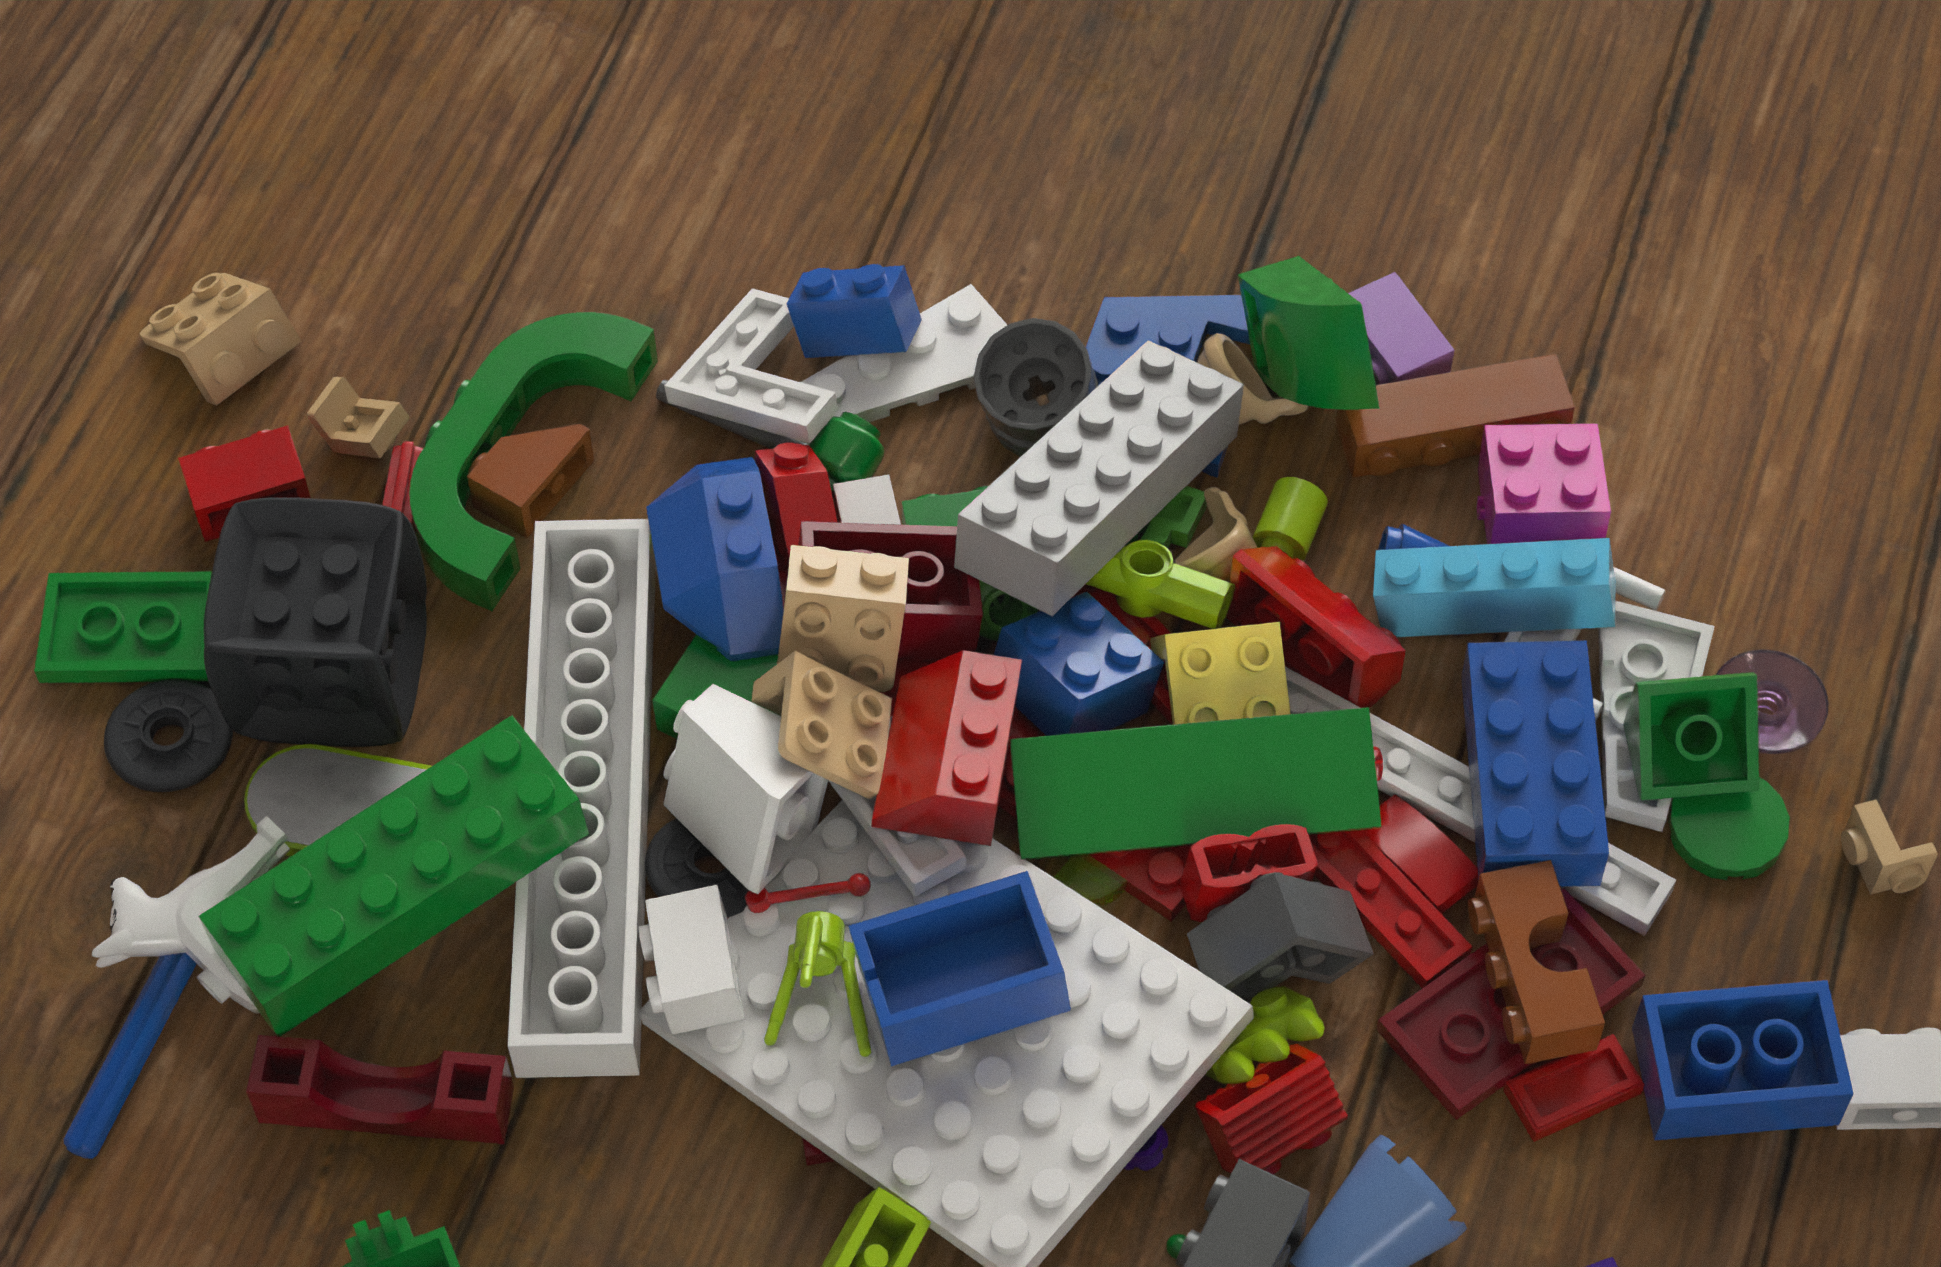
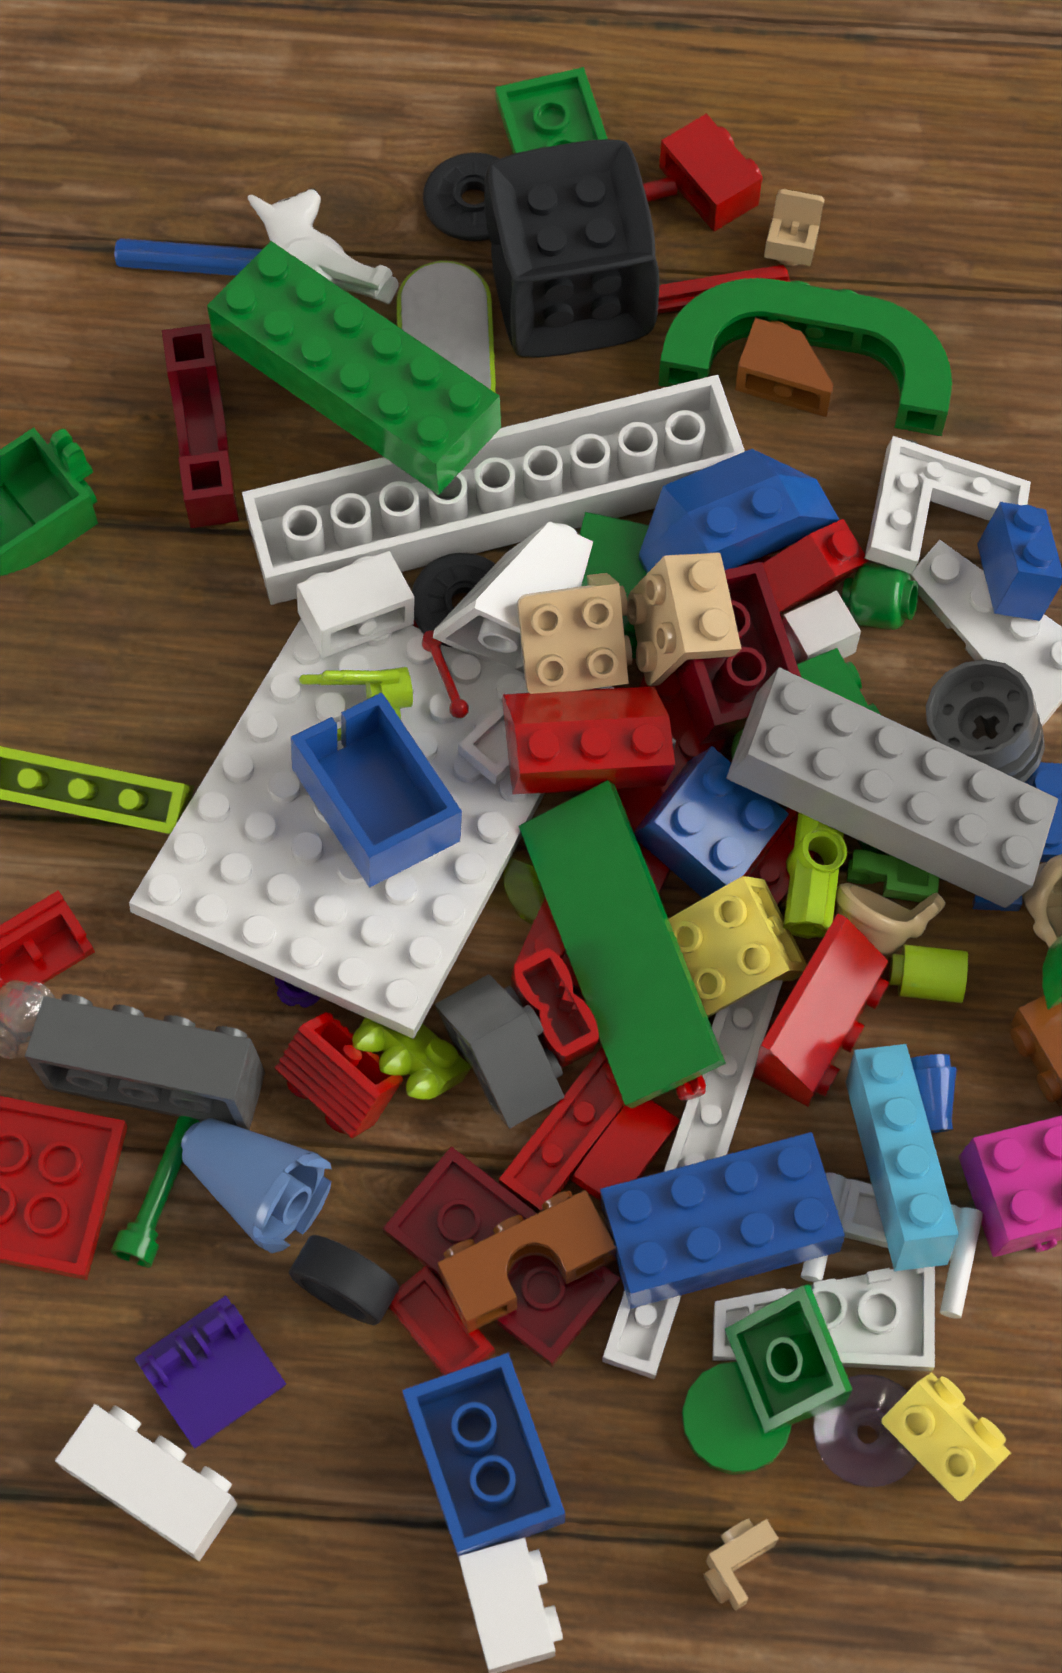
camera: 75 degrees right, 10 degrees up
tan bracket [140,273,302,406] -> none
none -> black tyre [289,1235,399,1325]
none -> light yellow bracket [882,1372,1011,1501]

